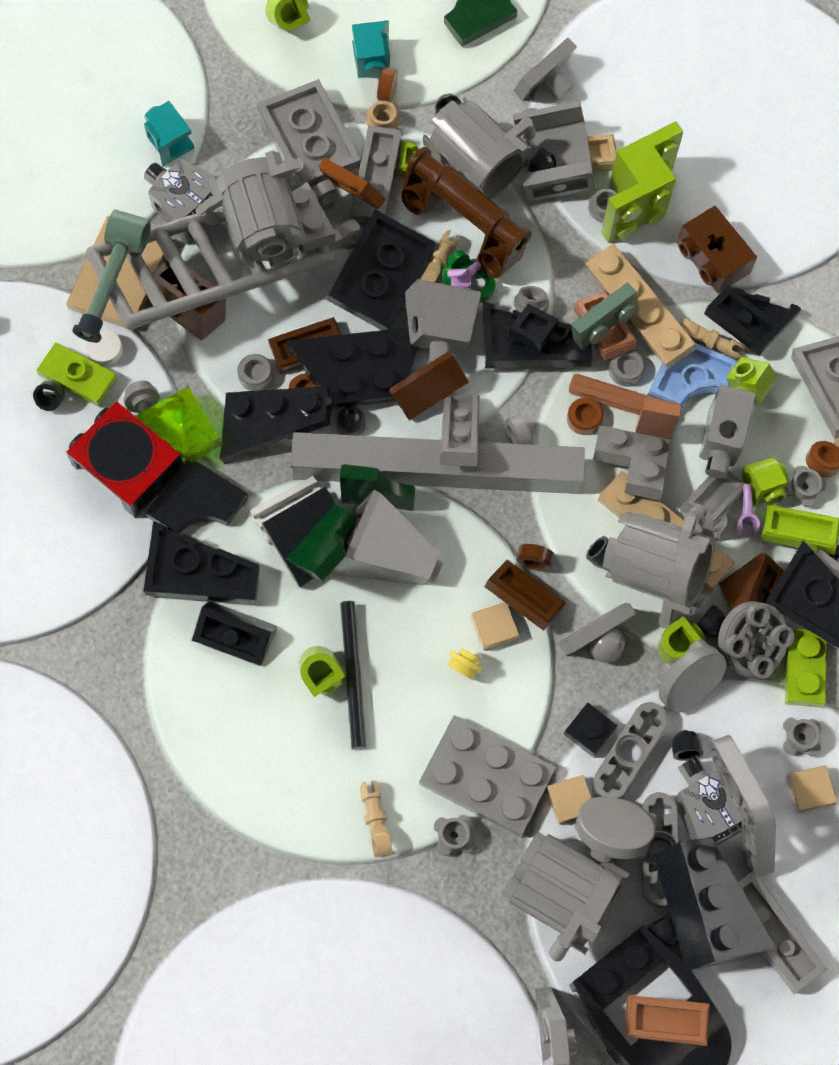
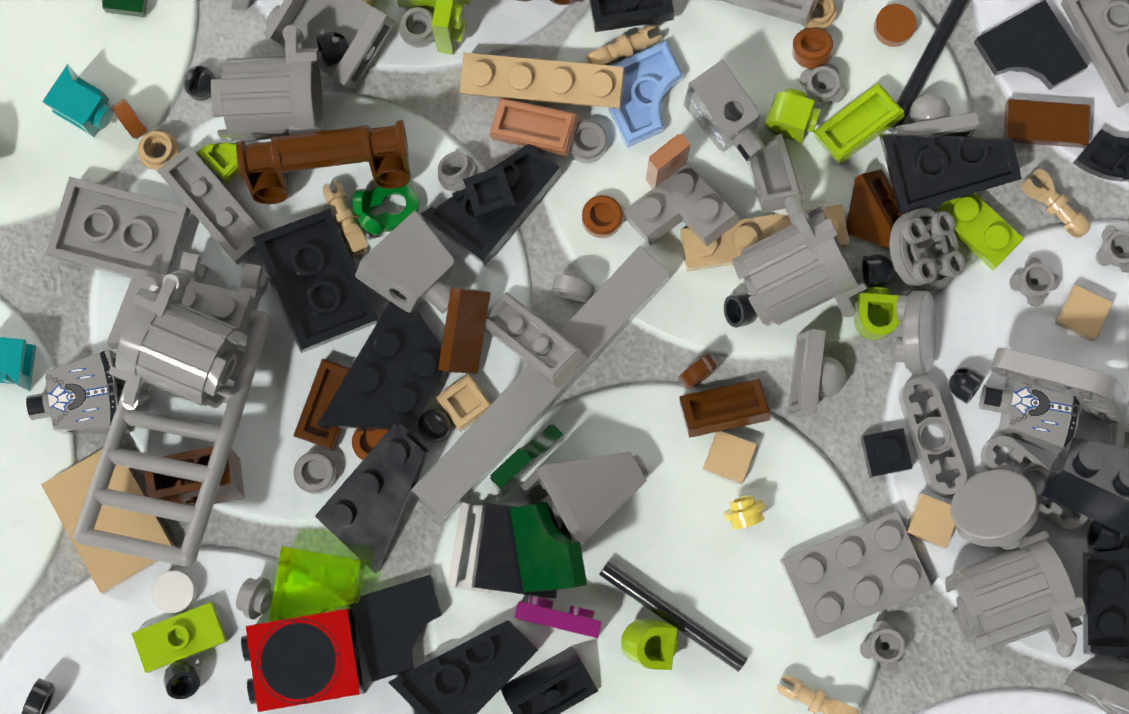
camera: 45 degrees left, 10 degrees up
sand green piece [72,209,151,343] -> none
dark orange tile [318,157,386,209] -> none
lavender hand [447,262,482,289] -> none
nougat axle [569,374,665,415] -> none
sand green plate [571,282,638,350] -> none
lime plate [726,357,777,405] -> none
lavender hand [735,484,760,537] -> none
none -> tan tile [436,373,491,432]
none -> magenta plate [514,595,602,638]

